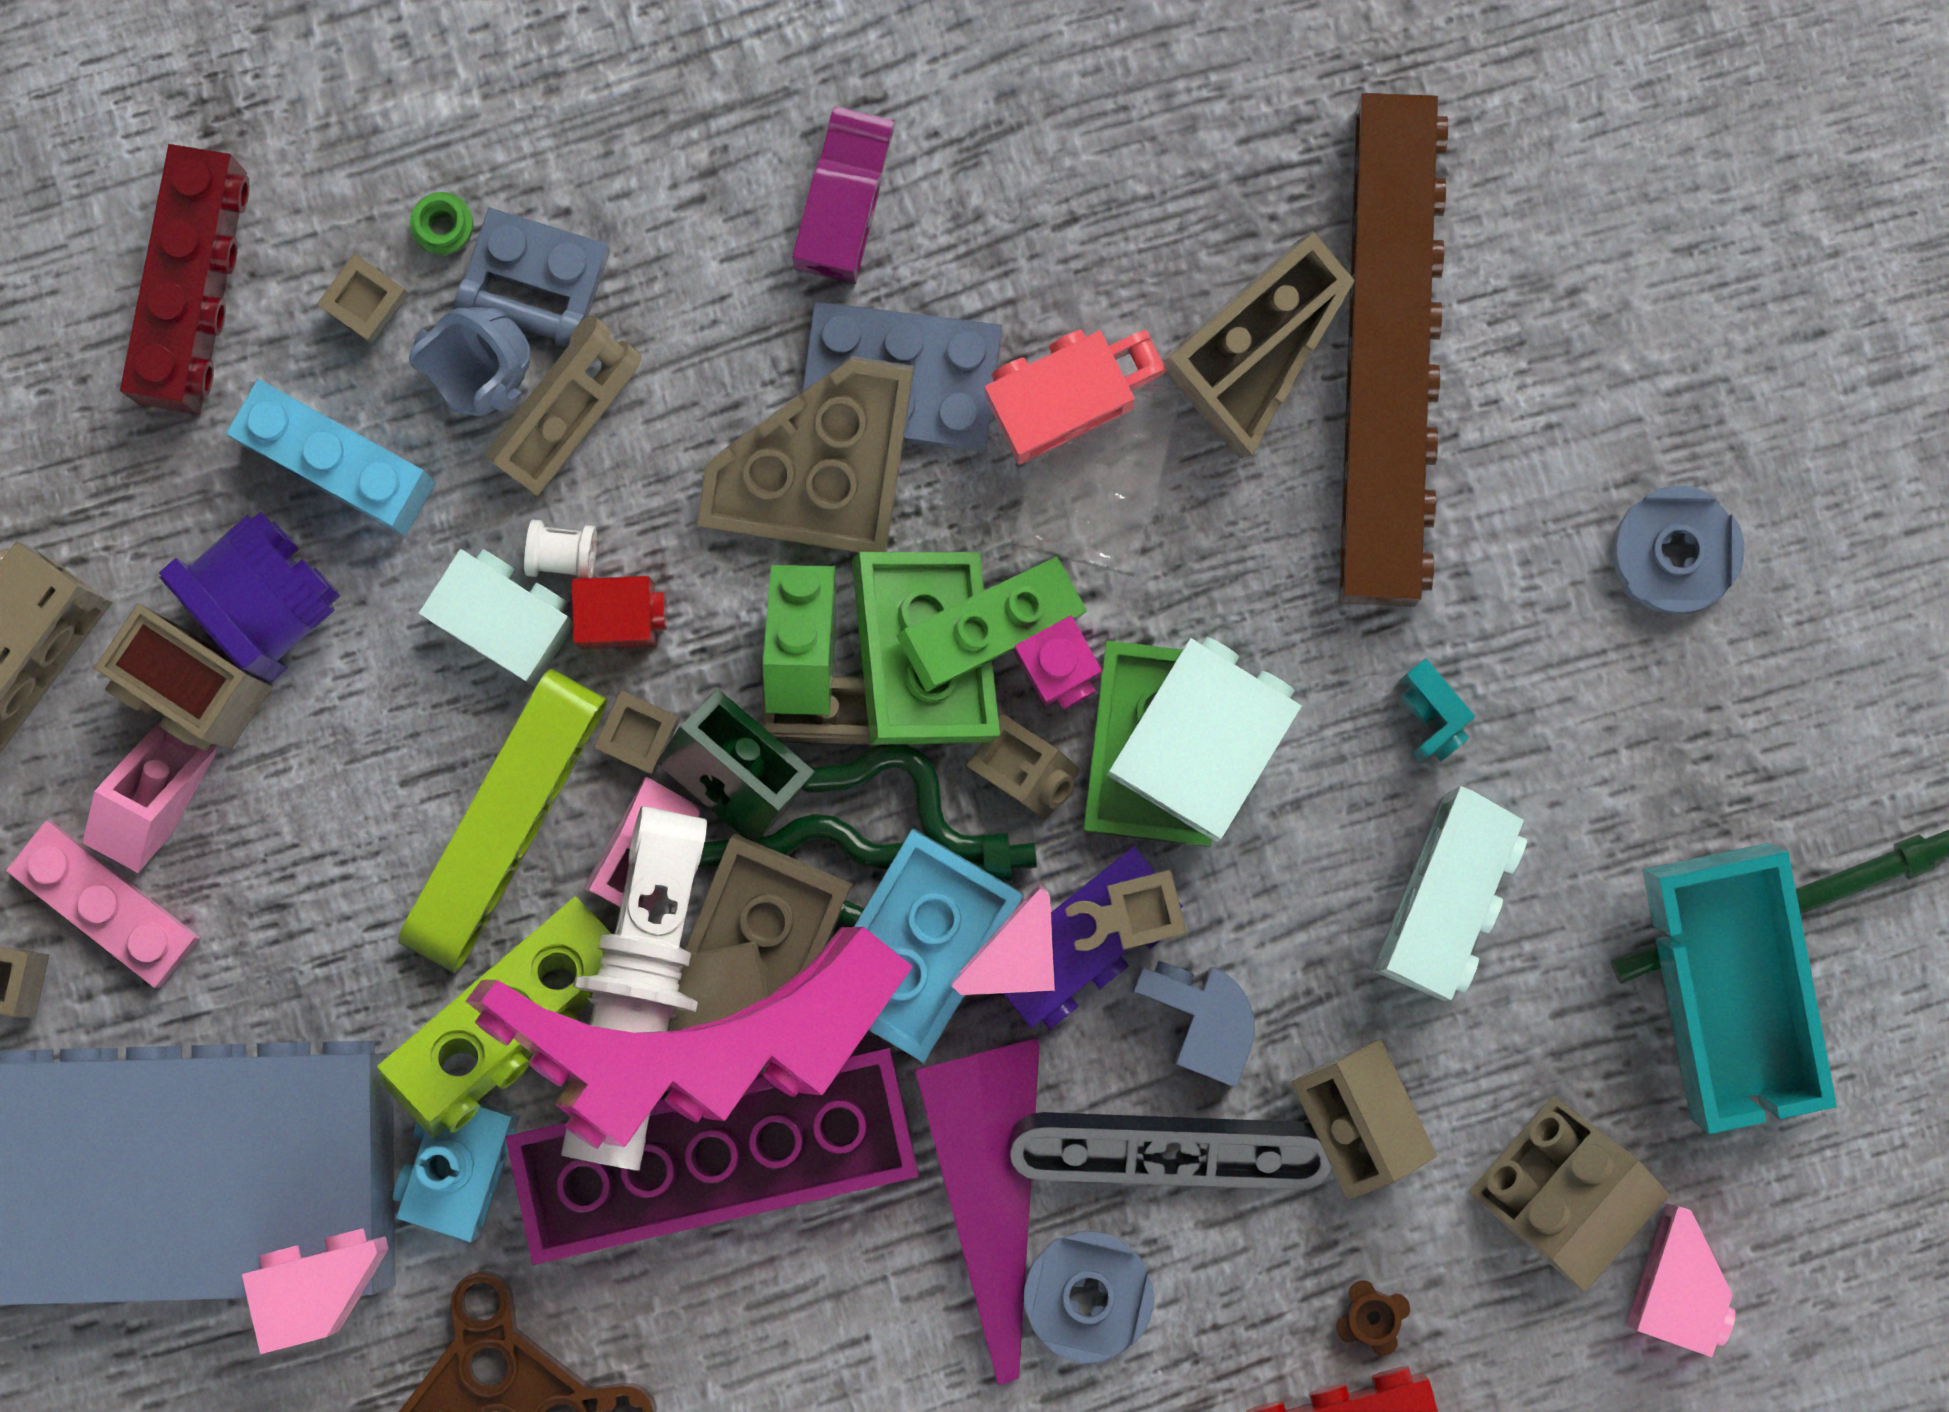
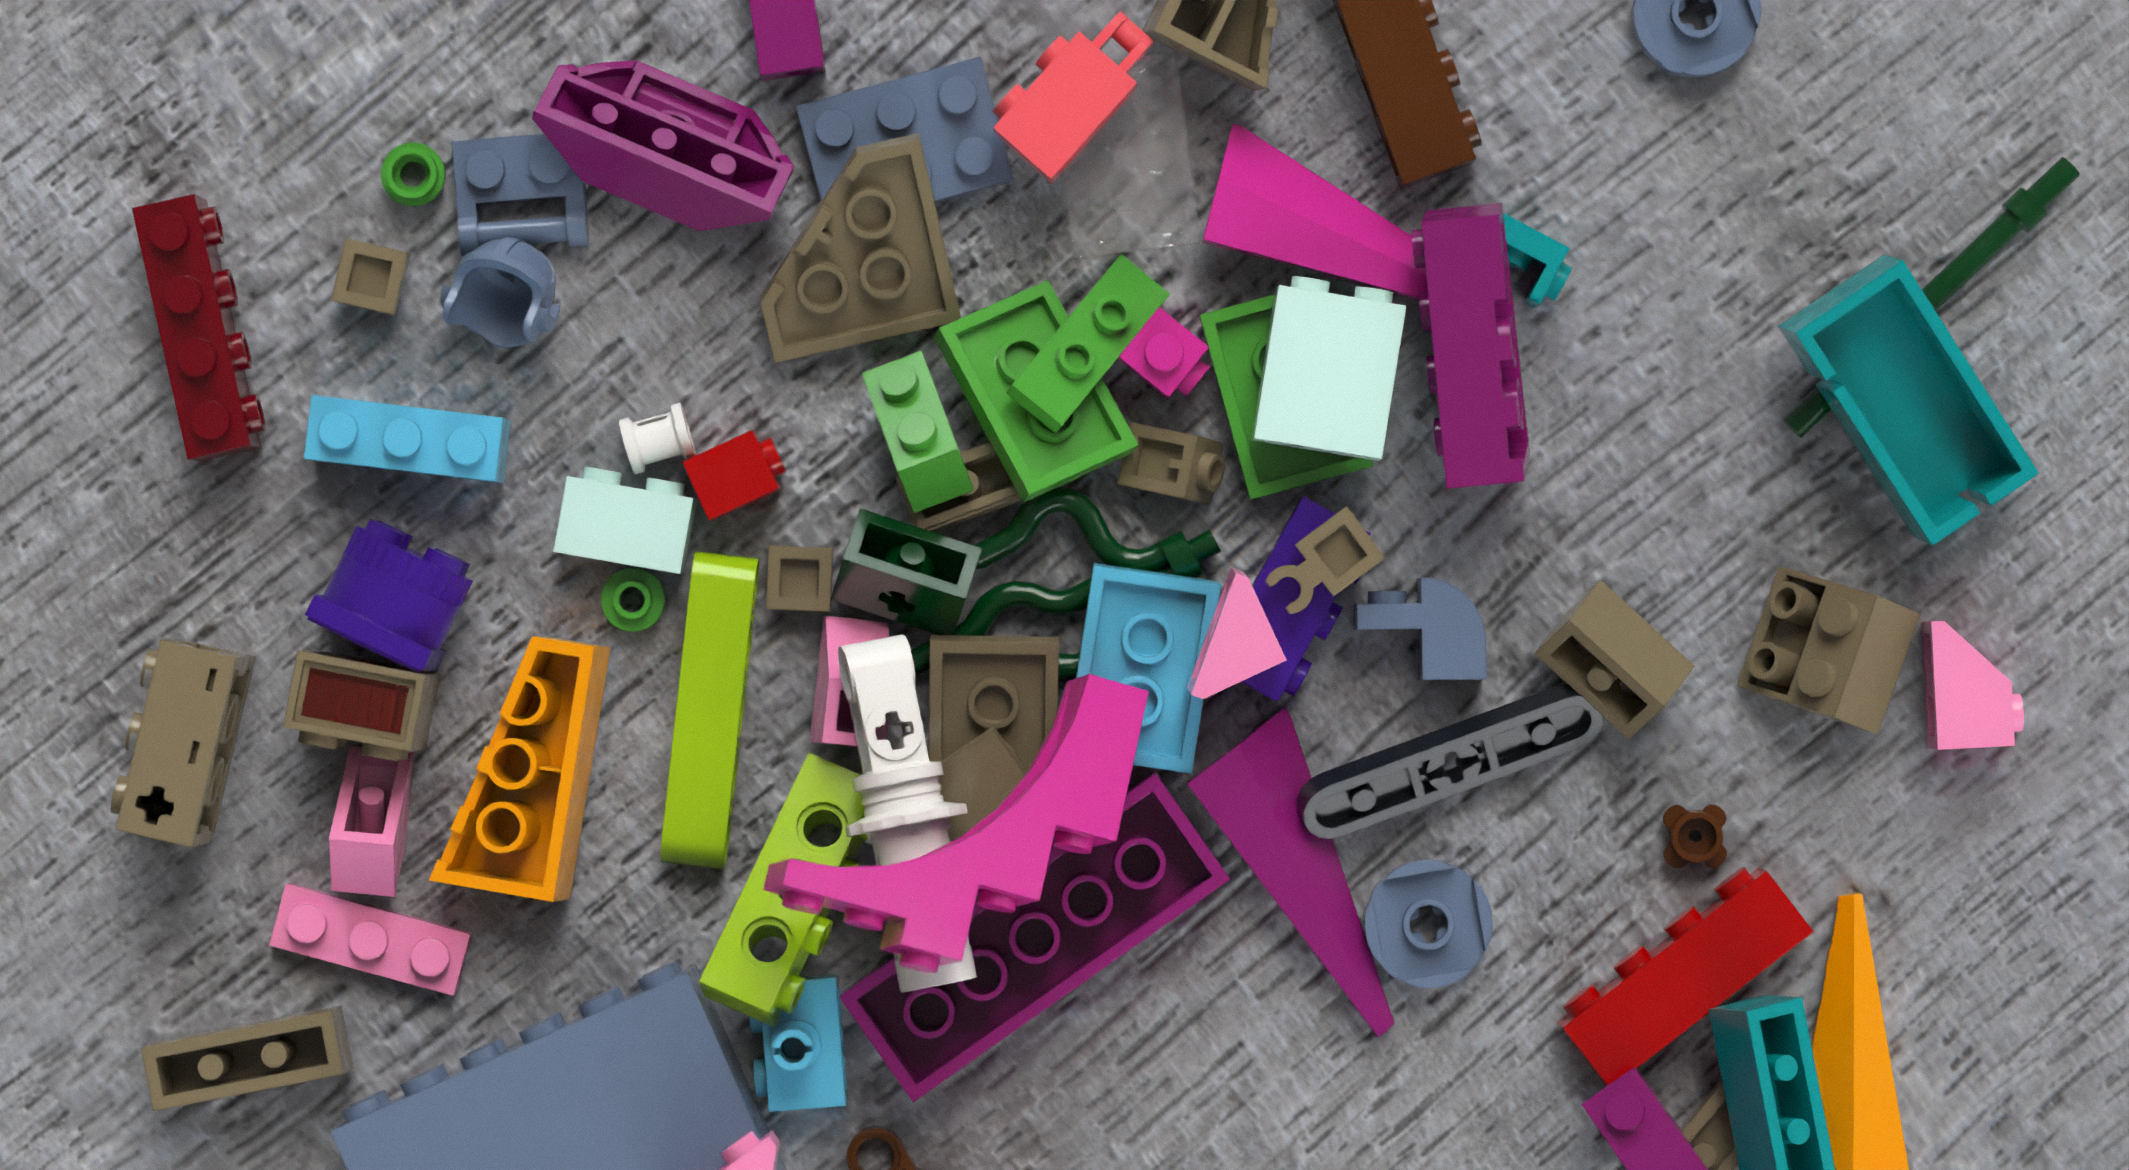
camera: 30 degrees left, 5 degrees up
dark tan plate [484,316,641,496] -> none
light aqua slope [1373,786,1527,1001] -> none
none -> light orange wedge [428,636,611,902]
none -> magenta wedge [532,60,794,231]
none -> bright green plate [601,568,665,632]
none -> dark pink wedge [1202,123,1515,305]
none -> magenta wedge [1412,203,1530,489]

